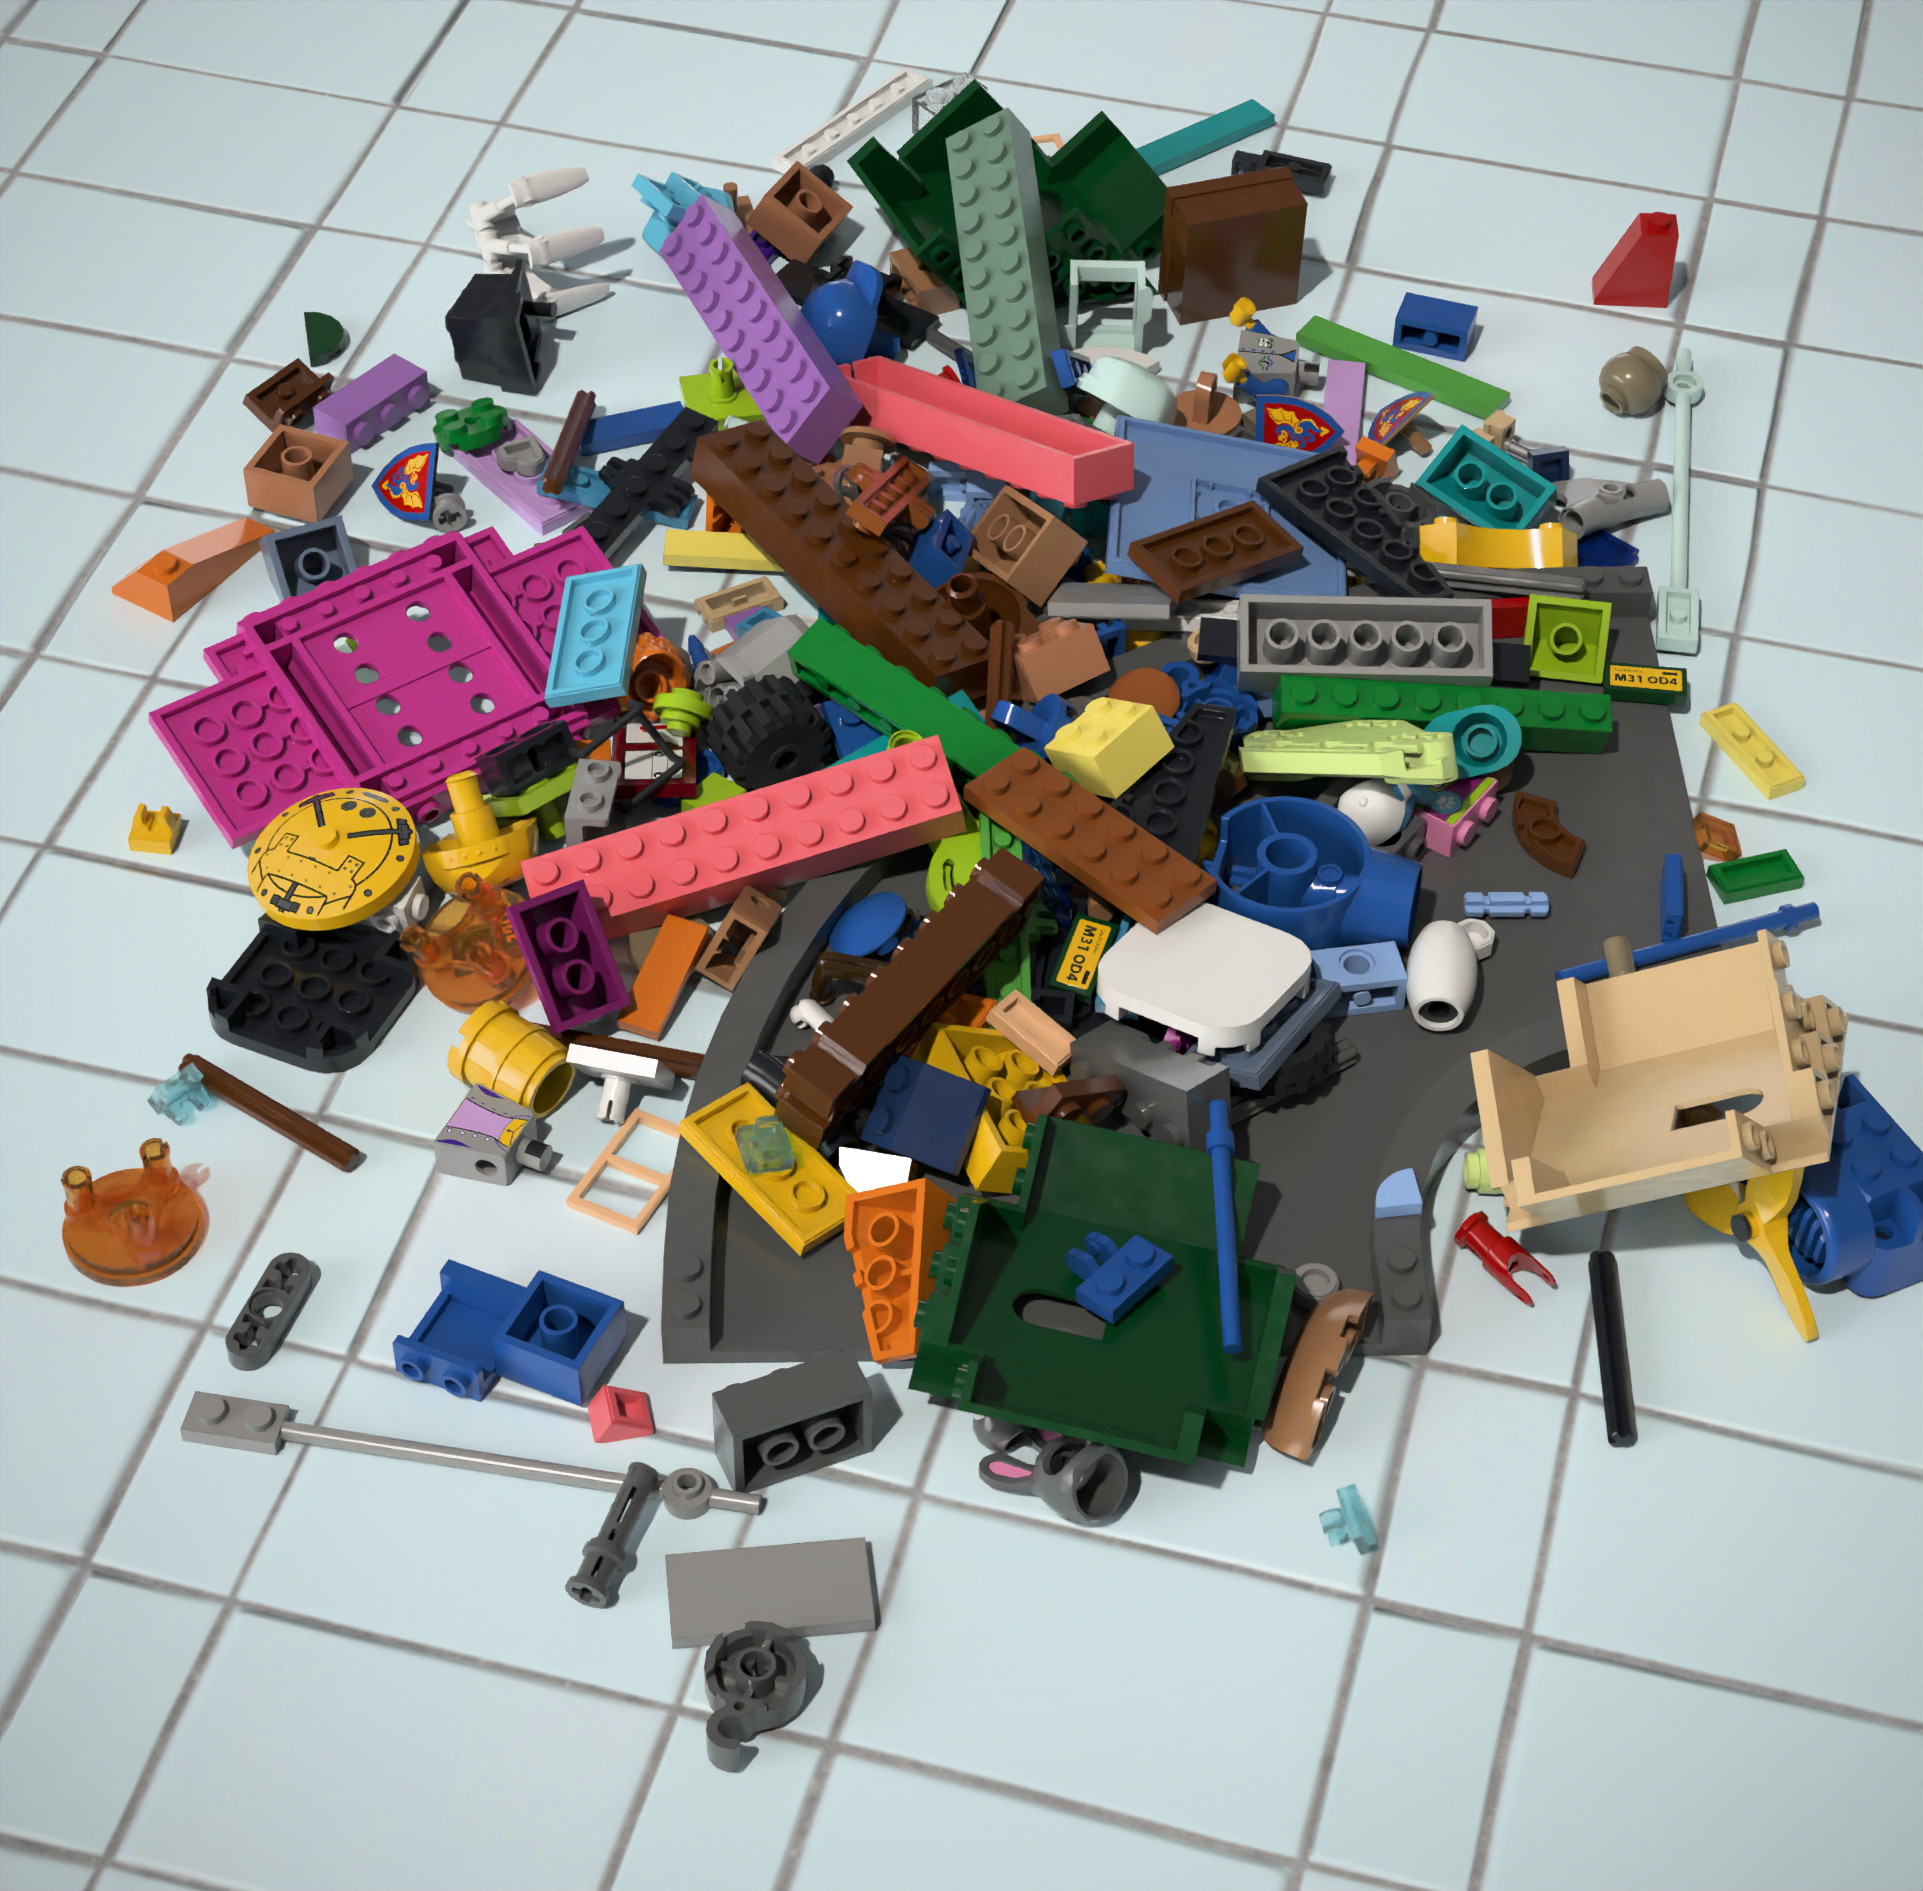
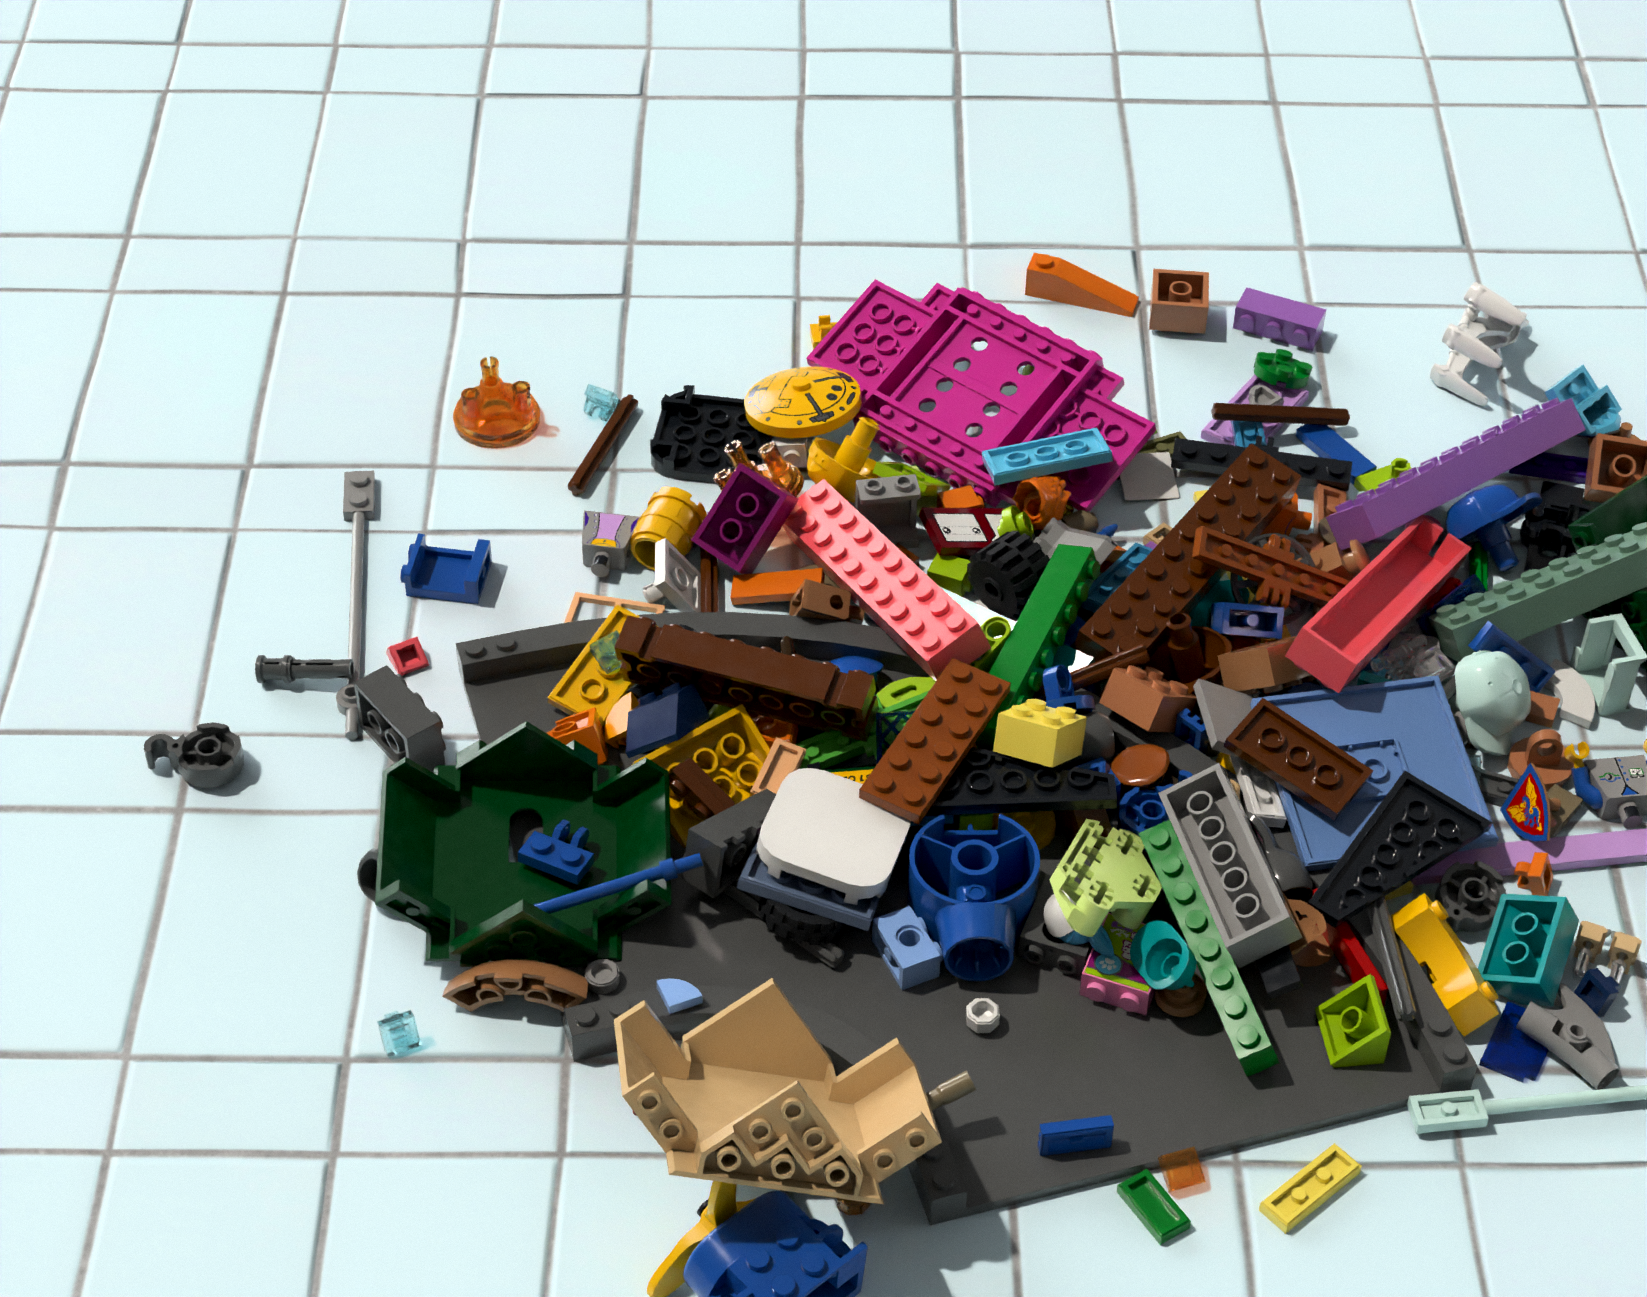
camera: 75 degrees right, 0 degrees up
dark grey beam [225,1252,312,1371] -> none
reddish brown bracket [242,358,335,433] -> none
sand blue slope [259,515,357,601] -> none
dark green tile [304,312,345,367] -> none
shield [371,443,454,522] -> none
light grey bush [432,493,468,532] -> none
black piece [445,259,557,394] -> none
black brick [475,720,578,796] -> none
blue brick [492,1270,627,1407] -> none
black piece [568,699,687,814] -> none
light grey tile [665,1537,875,1649] -> none
shield [1368,391,1435,456] -> none
white piece [1406,920,1478,1031] -> none
light blue axle [1463,892,1549,917] -> none
reddish brown tile [1512,791,1586,879] -> none
blue bar [1555,902,1820,983] -> none
black axle [1588,1250,1636,1448] -> none
tile [1603,661,1687,706] -> none

